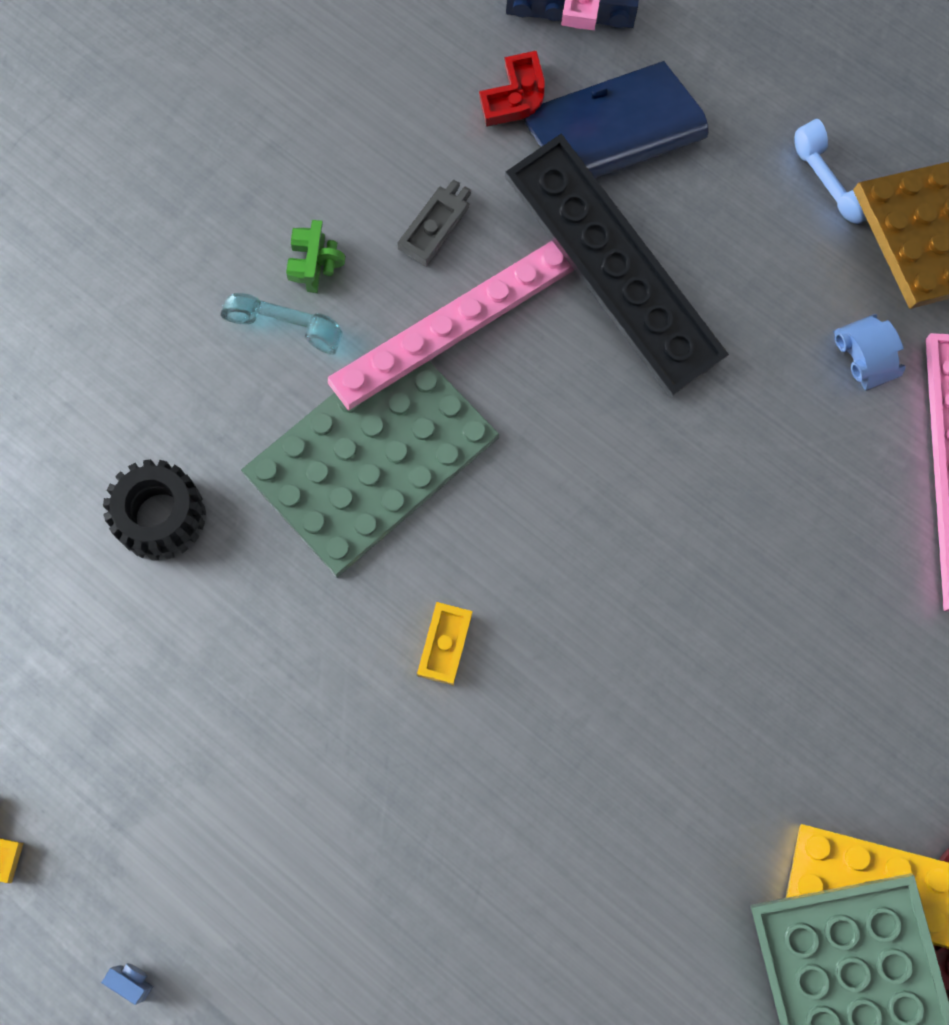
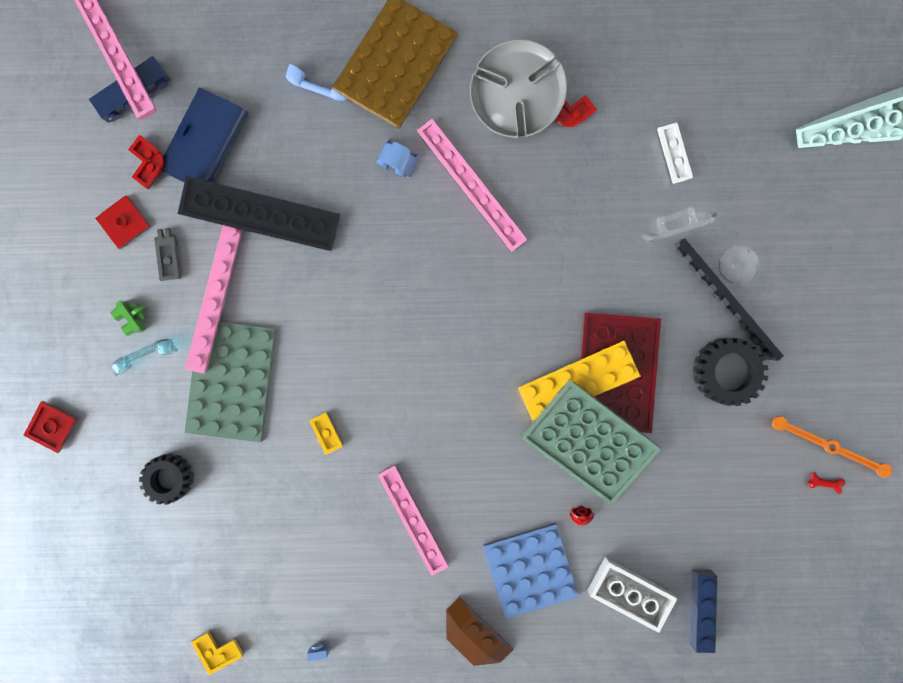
camera: 40 degrees left, 15 degrees up
none -> red plate [23,401,78,453]
none -> red plate [95,195,150,249]
none -> bright pink plate [378,465,449,576]

